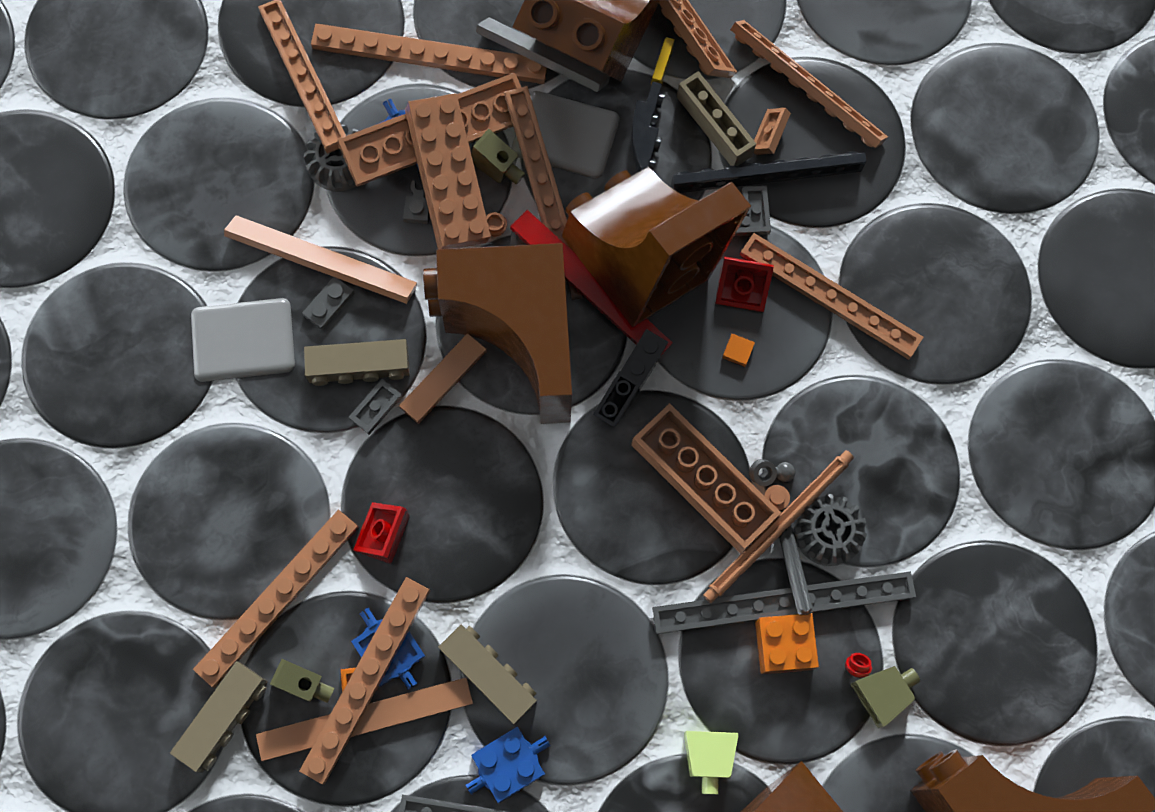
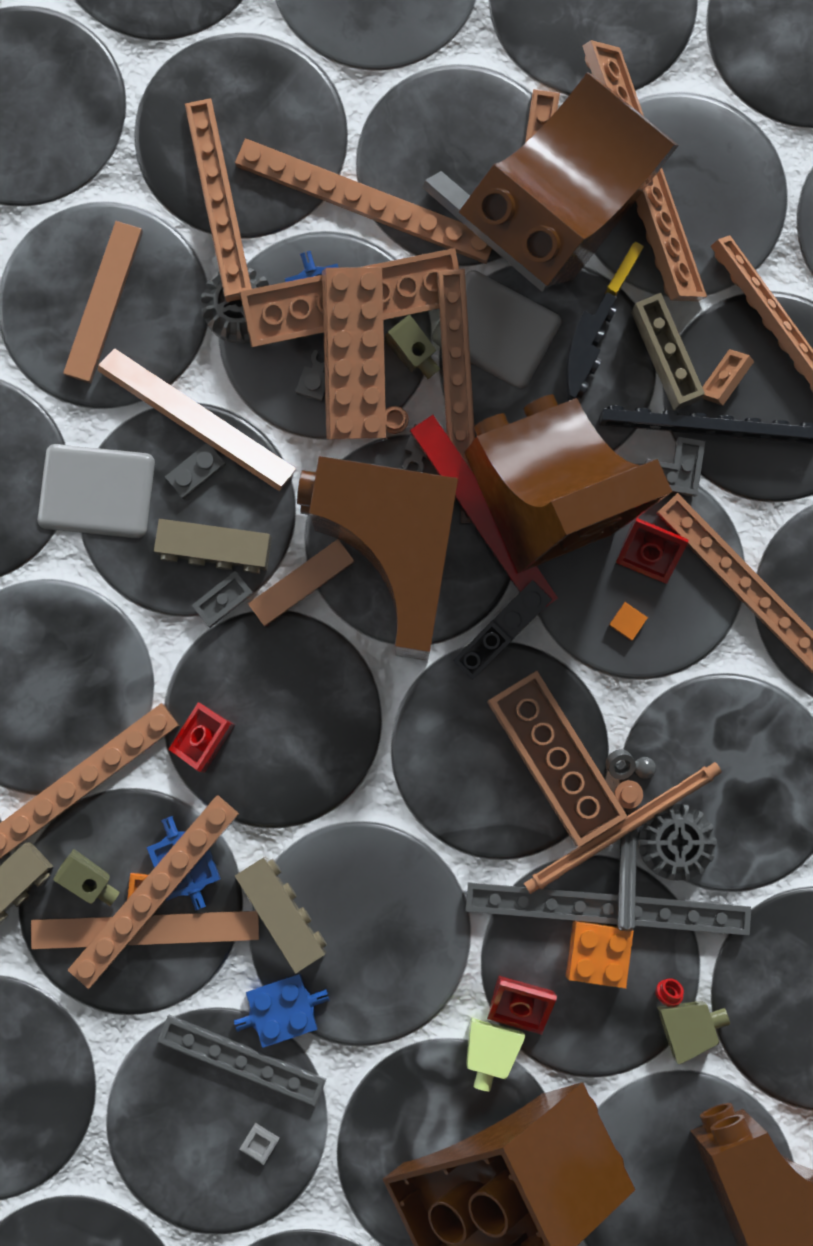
camera: 15 degrees right, 10 degrees up
none -> nougat tile [63,221,143,383]
none -> red slope [487,976,557,1035]

